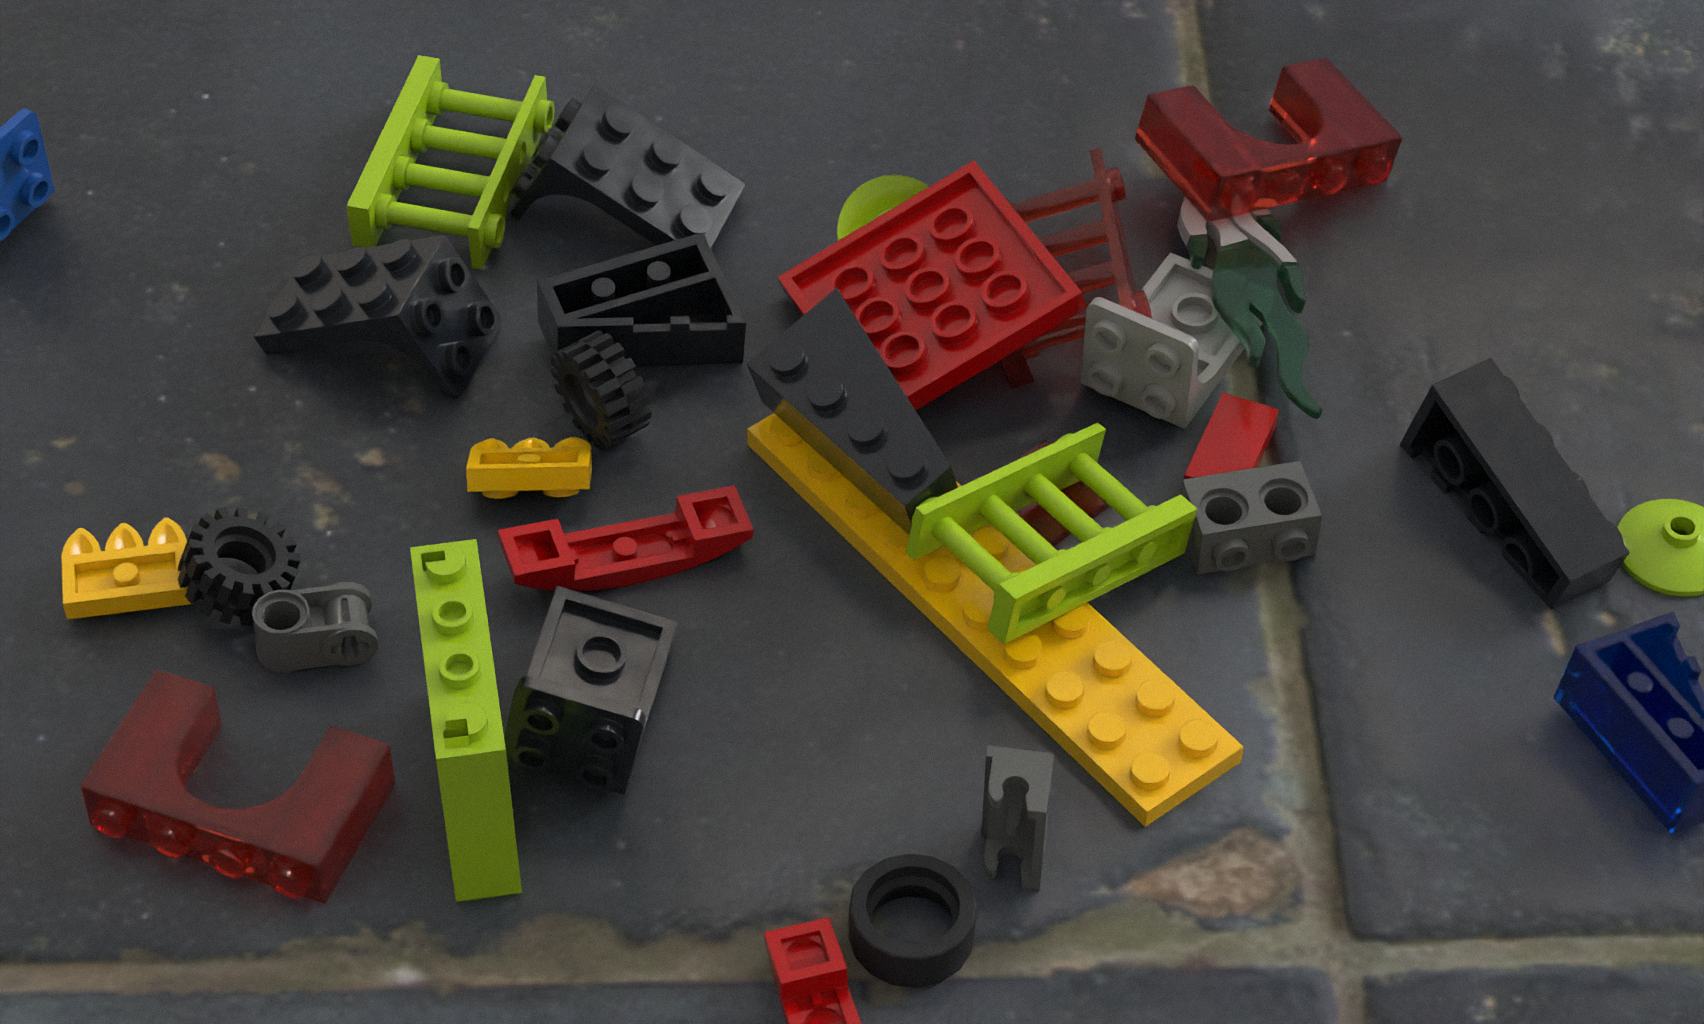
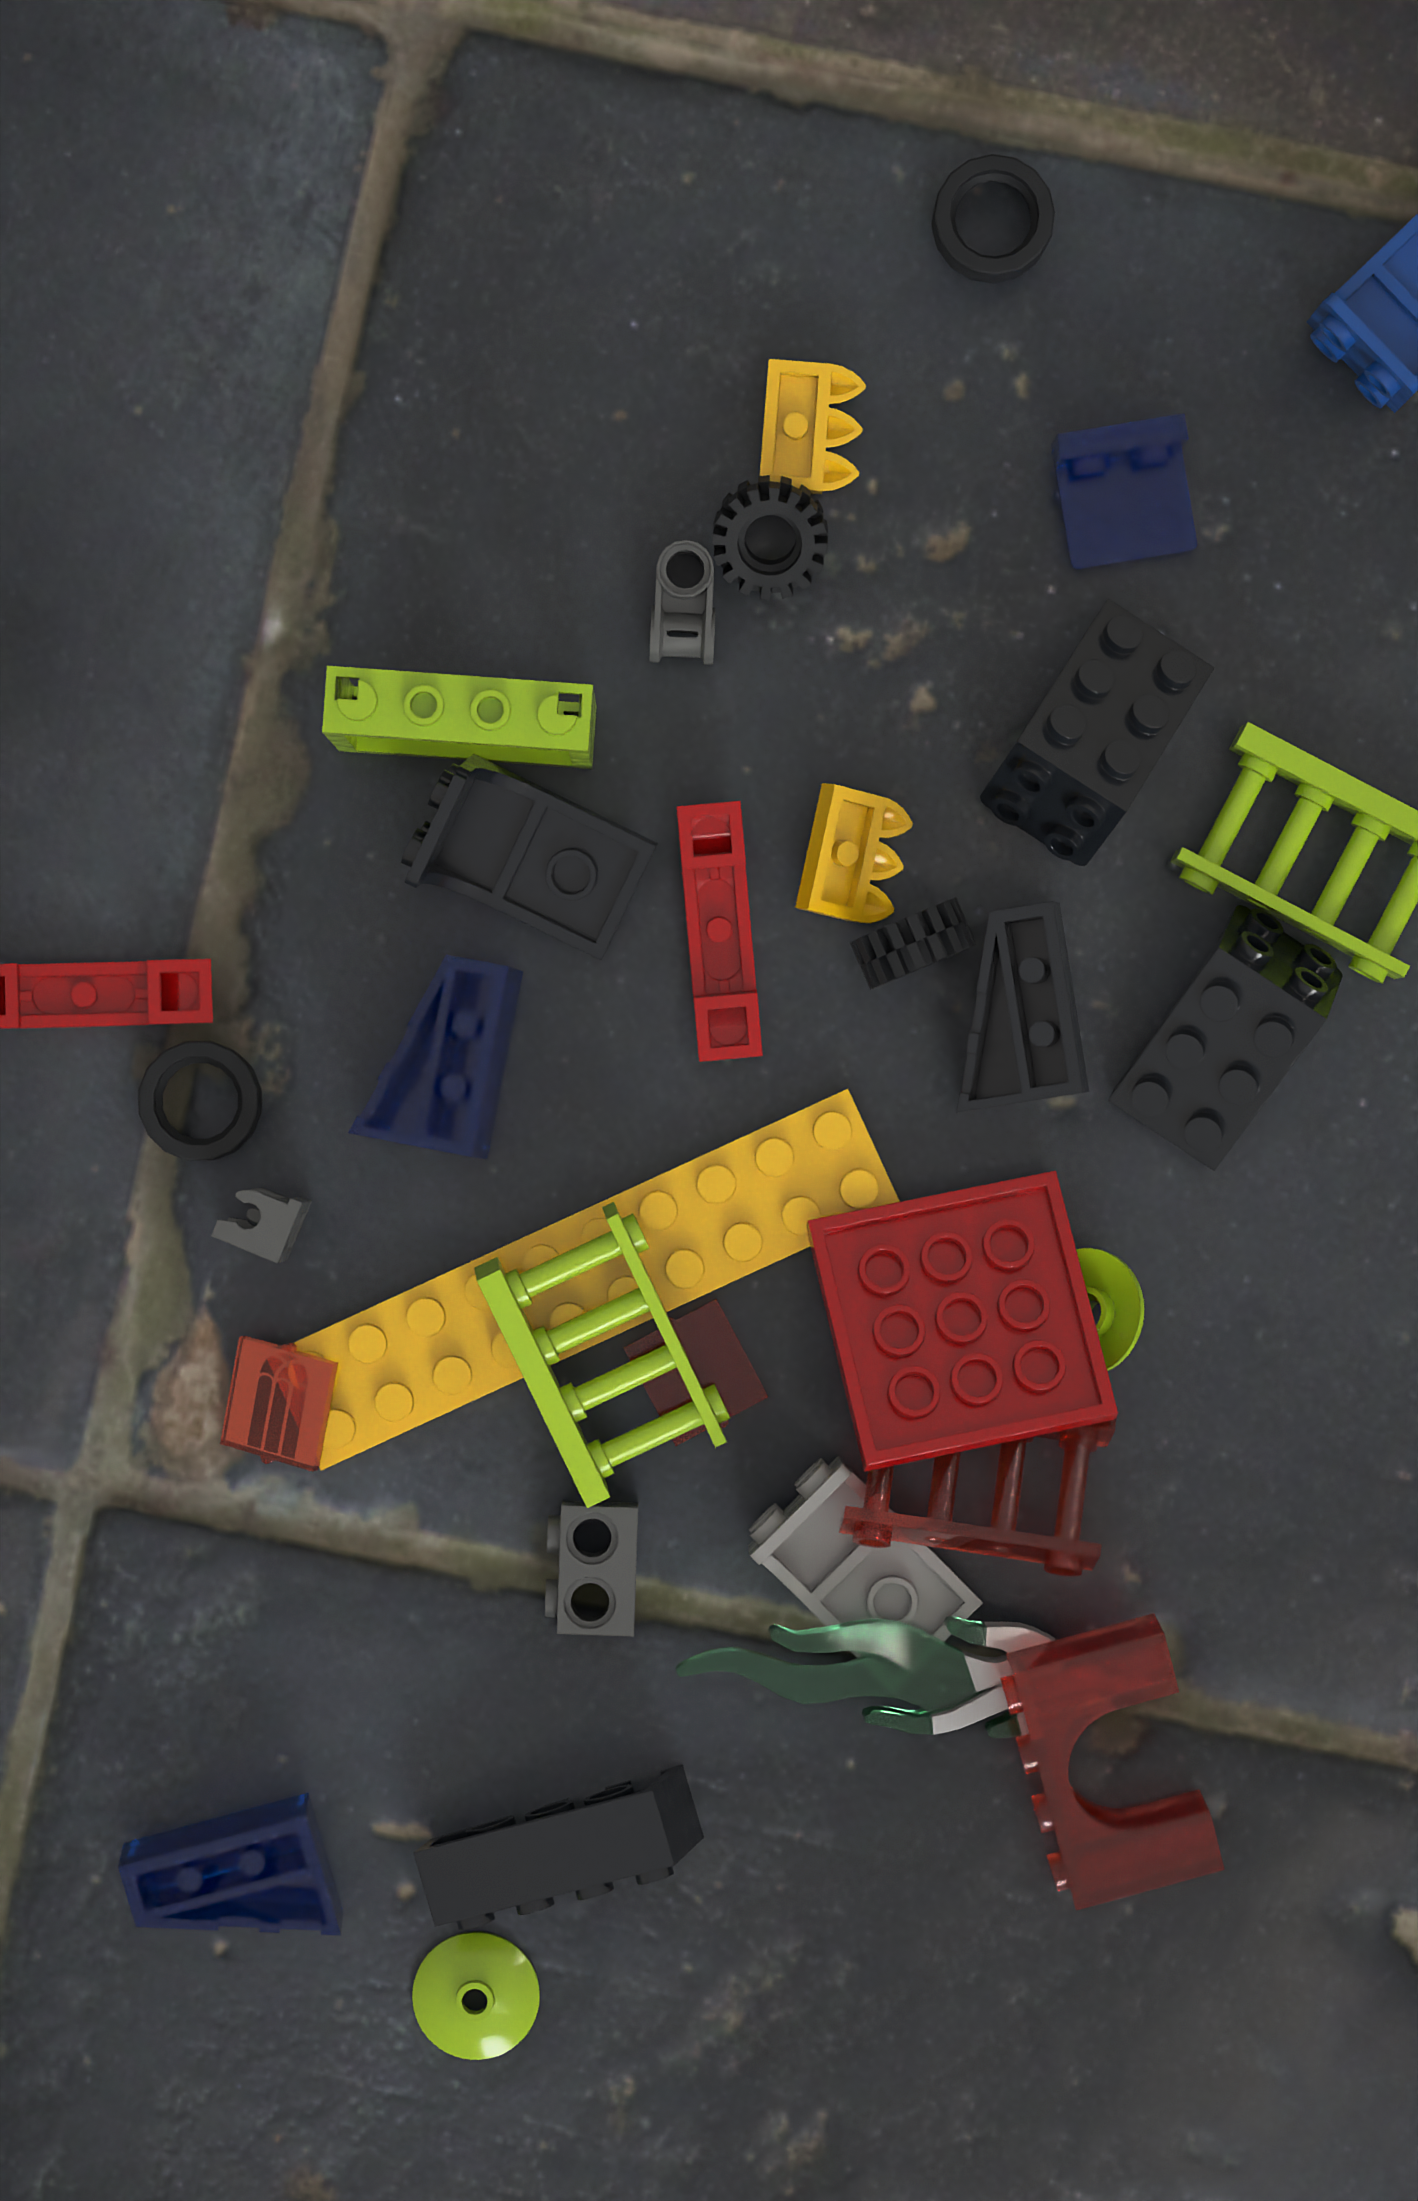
camera: 105 degrees right, 40 degrees up
clear red arch [80,669,396,904] -> none
black wedge [747,288,958,535] -> none
red tile [1184,392,1279,479] -> none
none -> clear red piece [220,1335,338,1472]
none -> clear blue wedge [348,955,523,1159]
none -> clear blue bracket [1051,413,1197,570]

